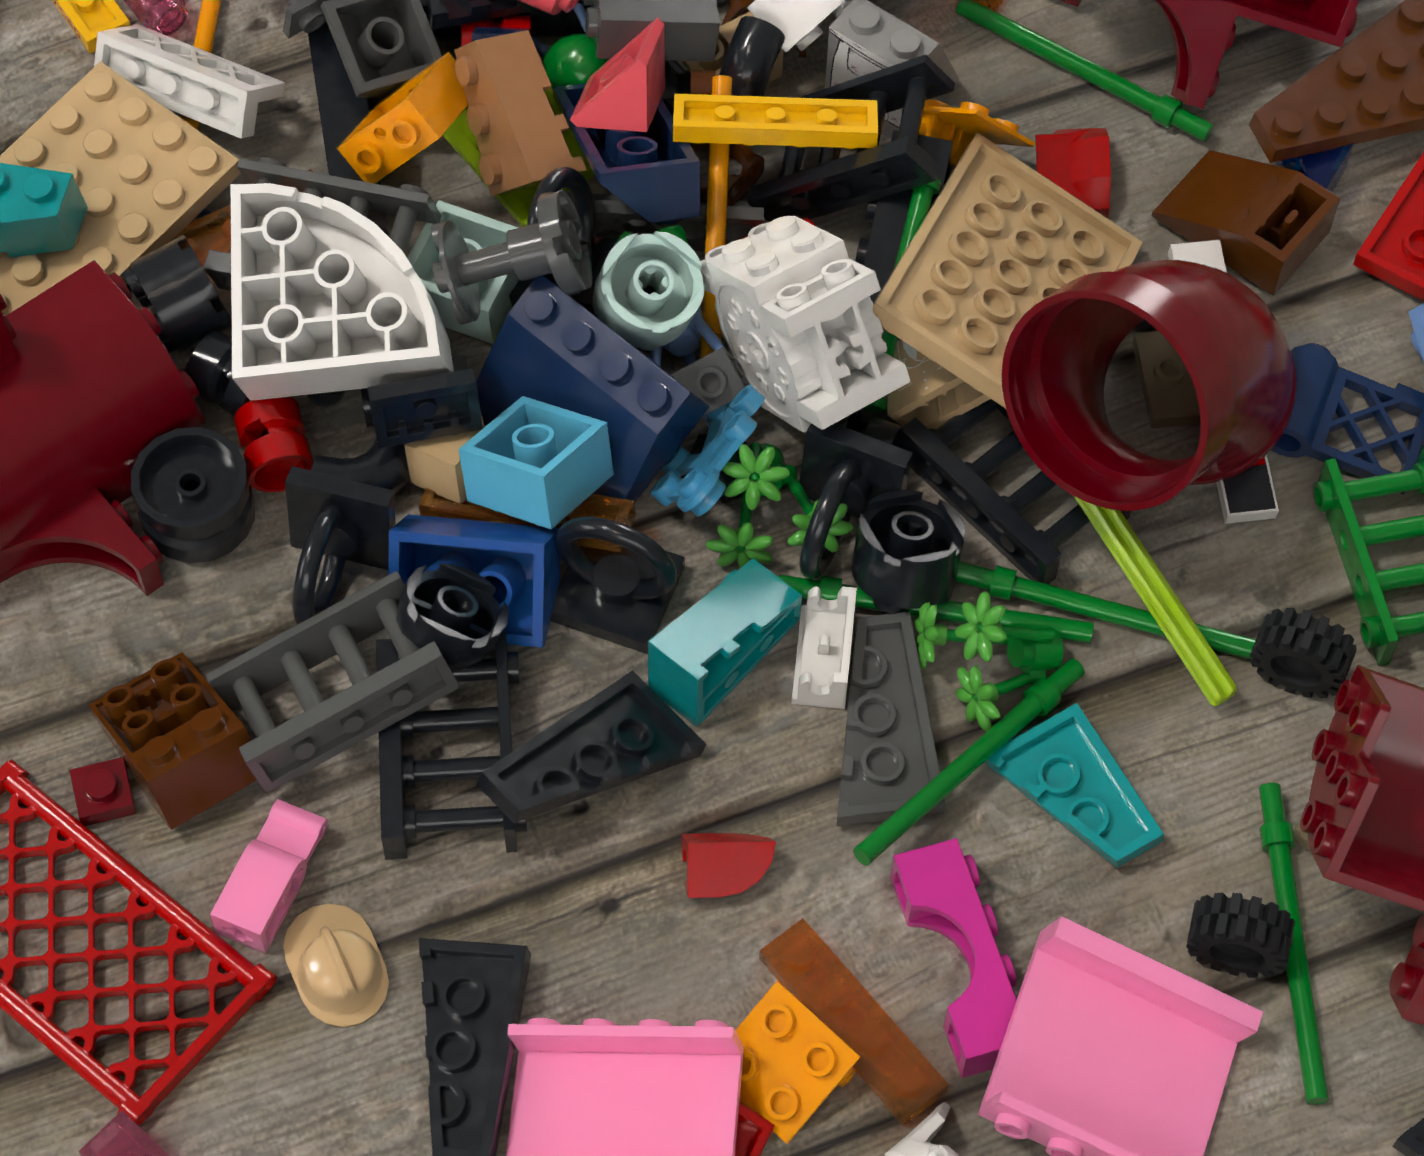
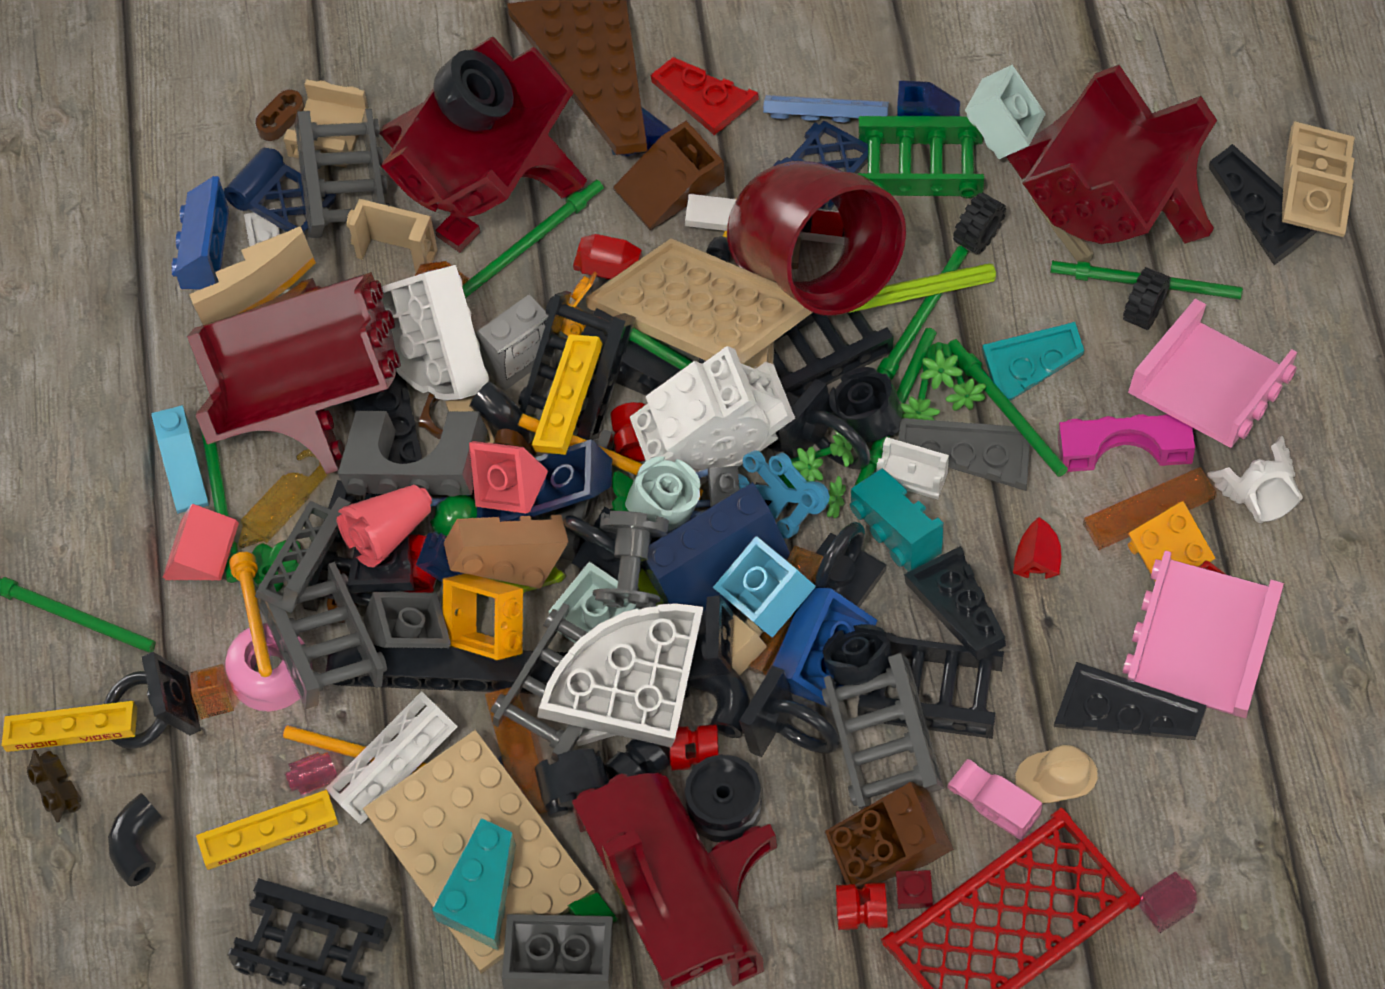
camera: 70 degrees left, 0 degrees up
none -> red wheel [836,883,888,930]

